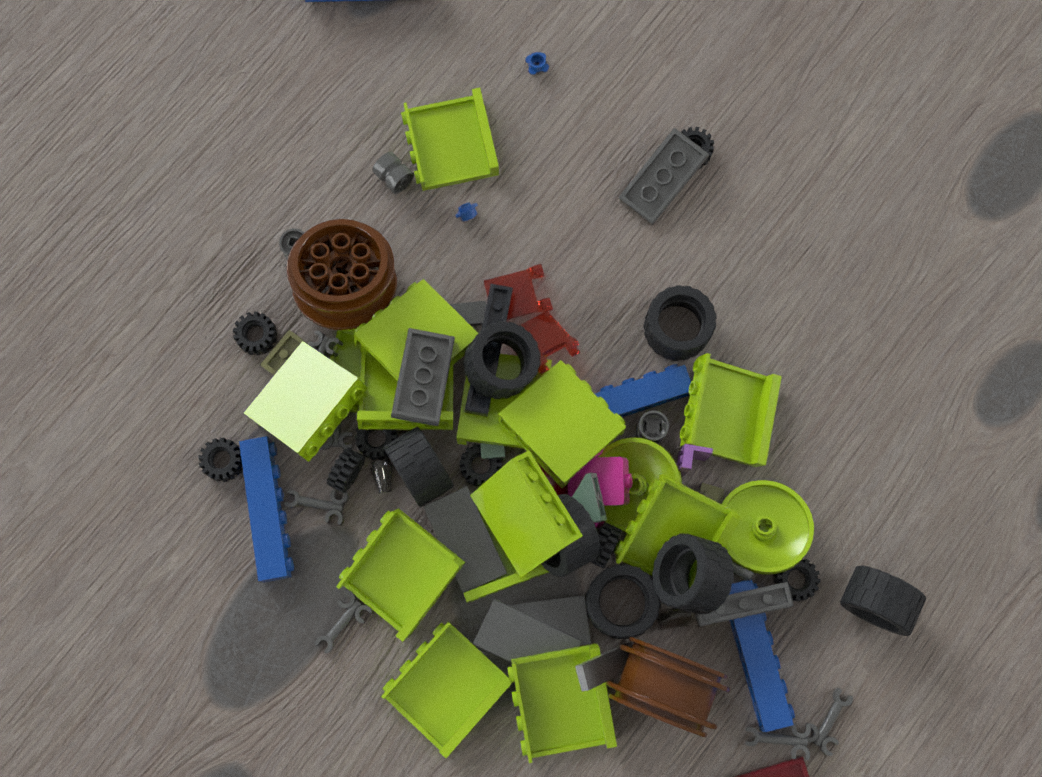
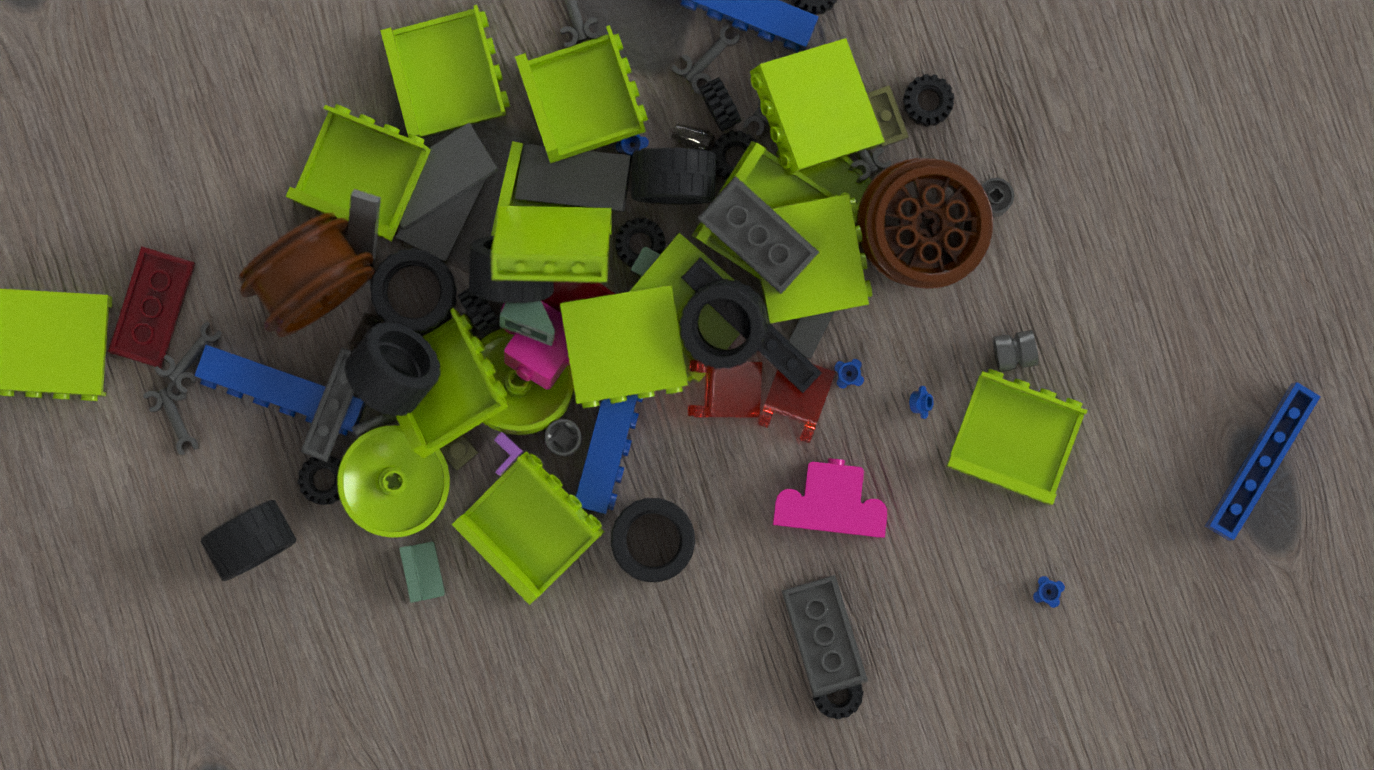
camera: 125 degrees right, 10 degrees up
none -> sand green panel [399,541,445,603]
none -> blue plate [616,135,649,157]
none -> dark pink brick [773,458,887,538]
none -> blue plate [834,359,864,389]

